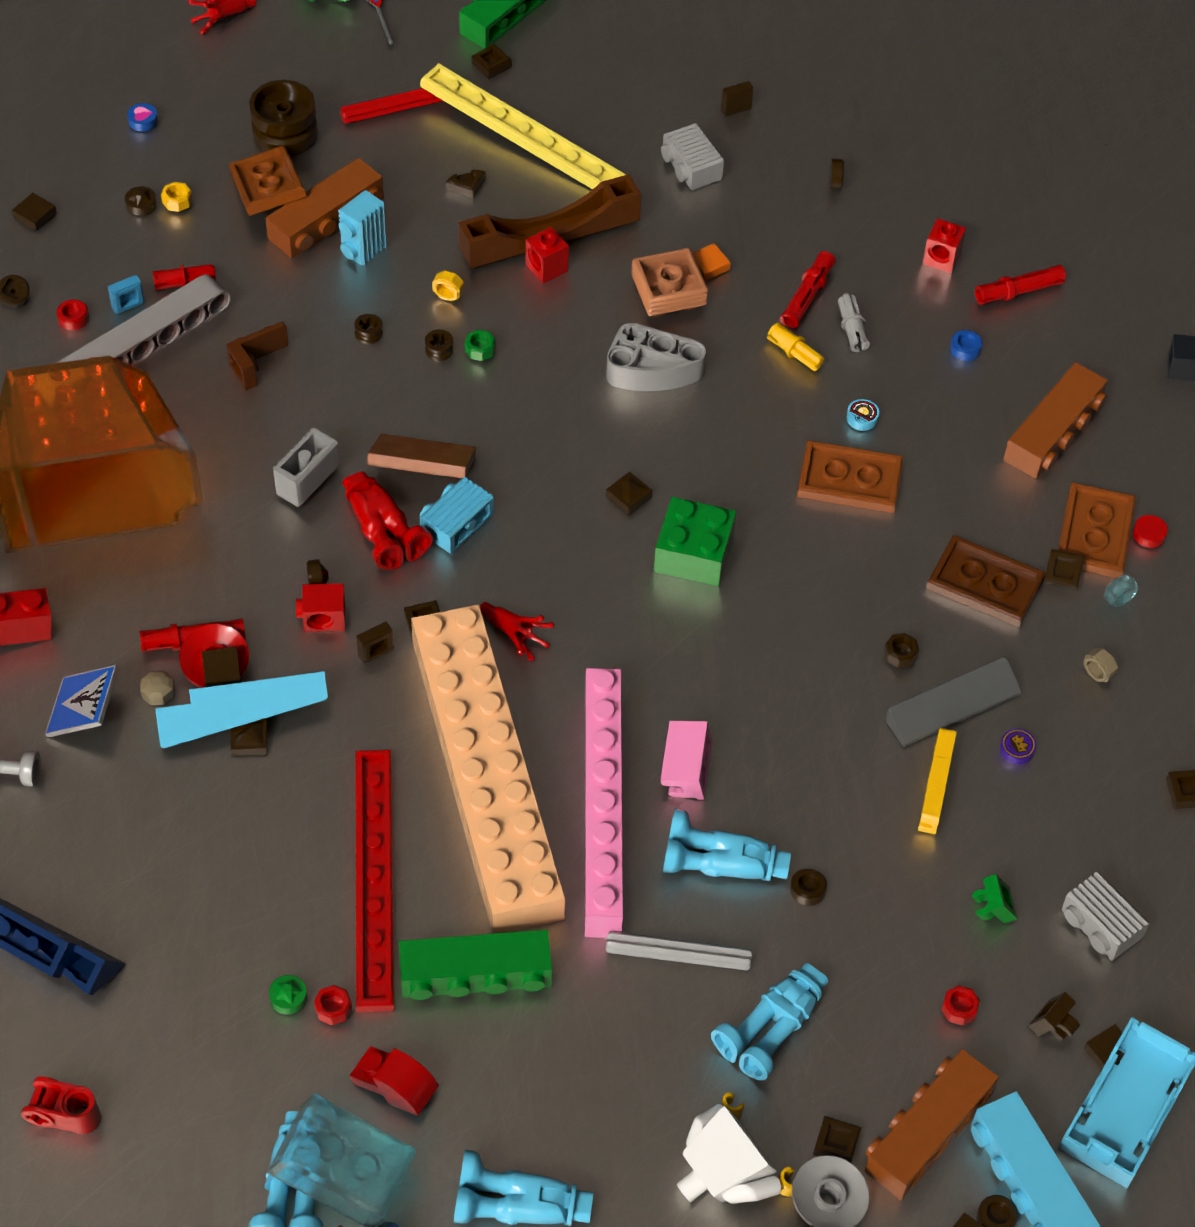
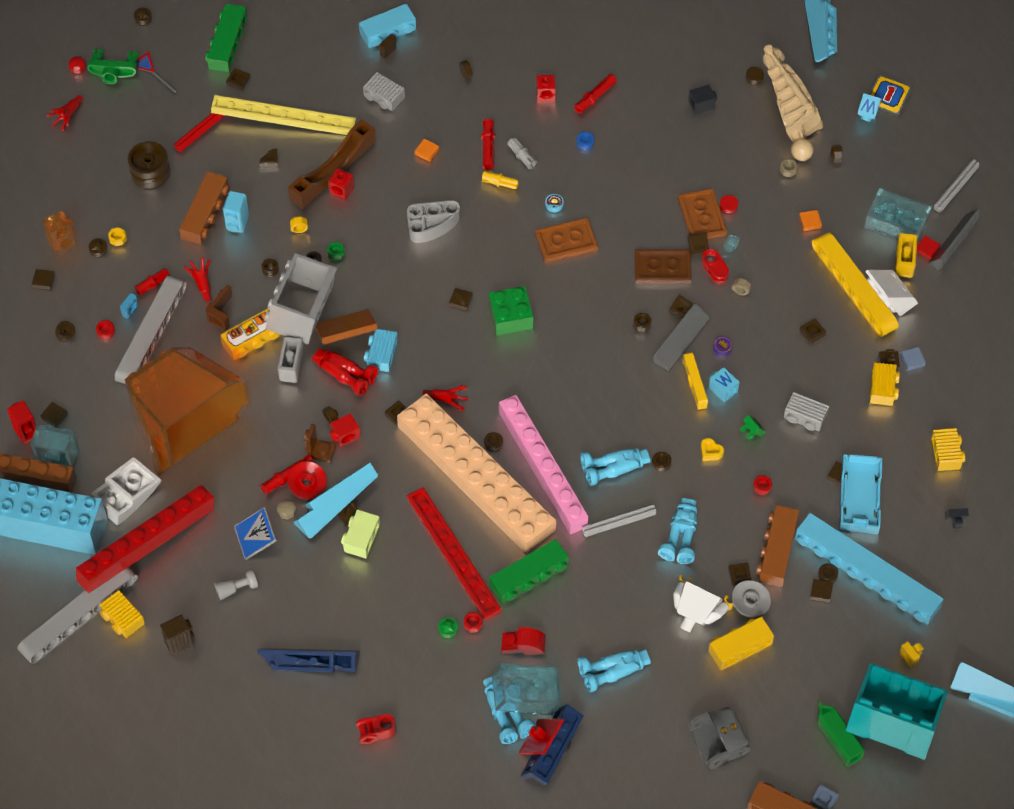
camera: 25 degrees left, 5 degrees up
blue tile [127,103,158,132] -> none
dark brown tile [202,647,241,687] -> none
dark orange tile [228,145,307,216] -> none
dark brown tile [356,621,394,663] -> none
nougat brick [631,248,708,316] -> none
bright pink hinge [660,721,713,800] -> none
dark orange brick [1003,362,1108,479] -> none
dark brown tile [1028,992,1080,1041] -> none
none -> clear orange brick [42,211,76,254]
none -> red piece [184,257,212,302]
none -> brick [220,309,281,361]
none -> light grey hose [264,253,337,344]
none -> reddish brown bracket [304,424,336,464]
none -> yellowish green brick [341,510,380,559]
none -> medium azure brick [359,4,416,48]
none -> dark brown tile [484,432,503,452]
none -> dark brown tile [668,294,694,320]
none -> yellow tile [701,438,724,461]
none -> red piece [702,249,729,283]
none -> medium azure brick [709,367,739,402]

